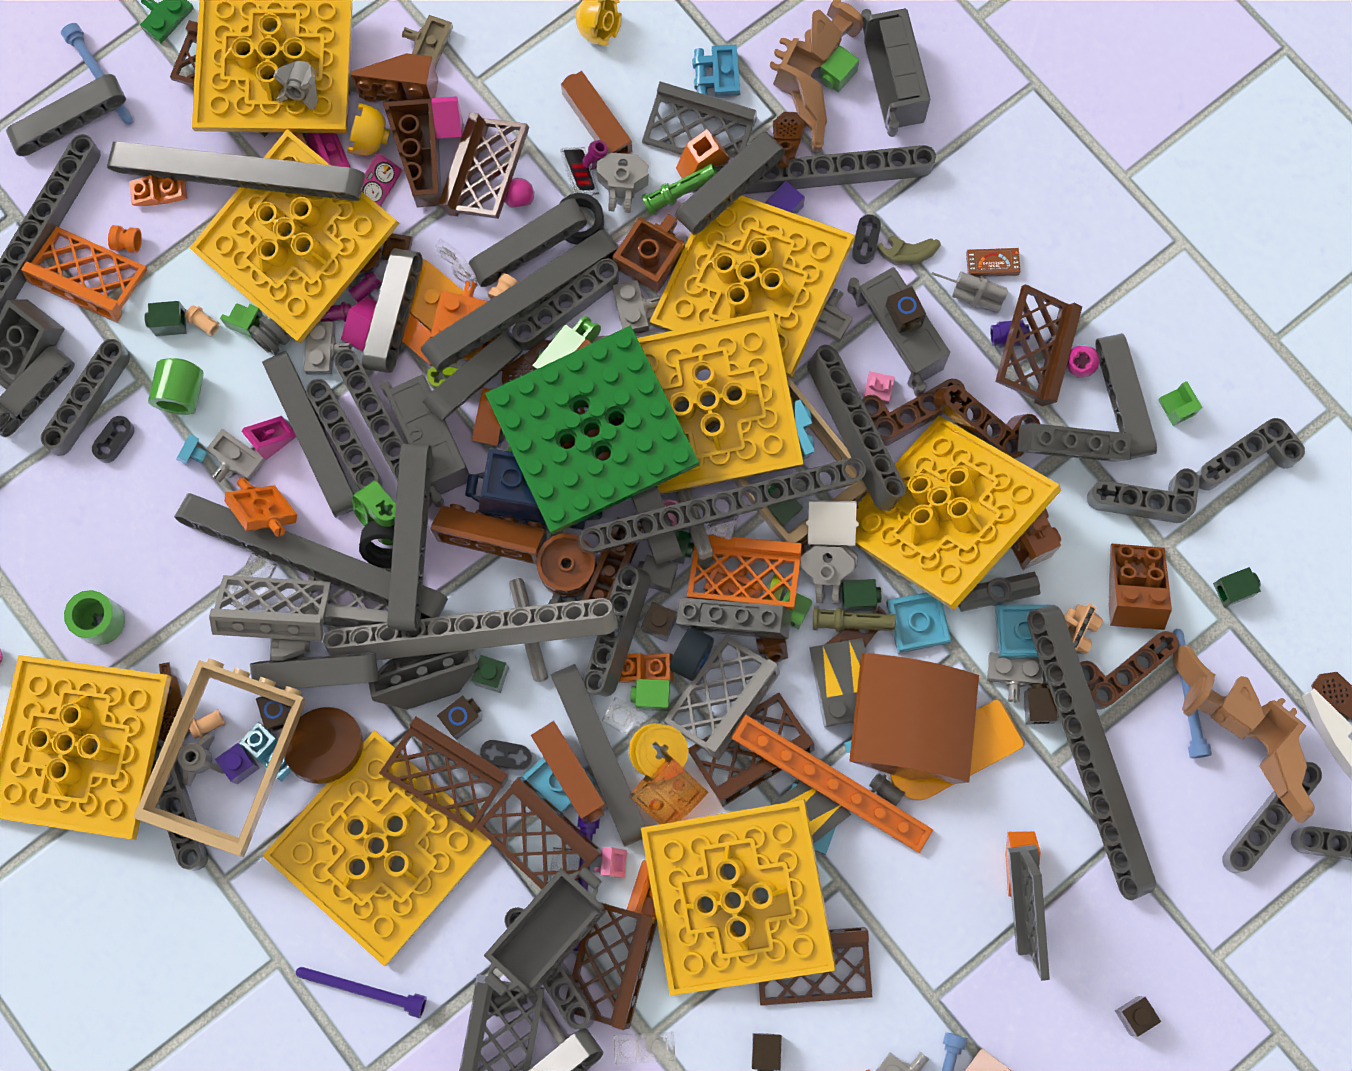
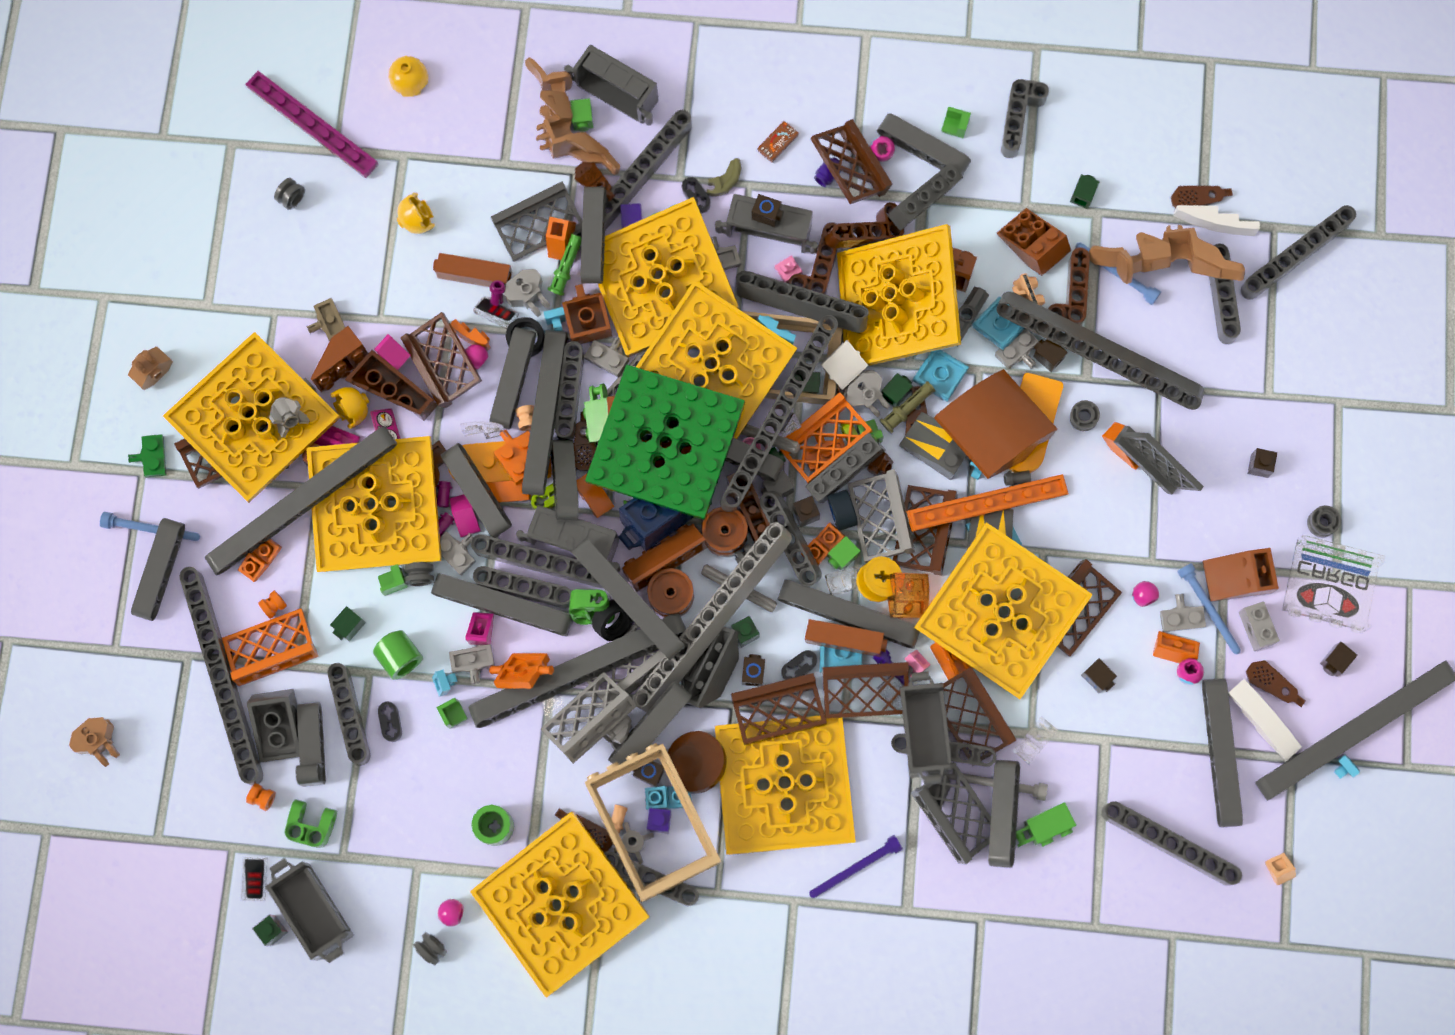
camera: 45 degrees left, 0 degrees up
light nougat pin [185,305,220,336] -> none
dark azure plate [692,44,740,97] -> none
light grey piece [931,271,1008,313] -> none
dark grey beam [1087,468,1199,523] -> none
none -> bright green panel [436,697,468,729]
none -> orange slope [450,319,491,351]
none -> medium azure tile [543,307,566,331]
none -> dark orange wheel [647,568,694,618]
none -> dark grey wheel [1070,400,1100,431]
none -> dark pink piece [1132,581,1159,607]

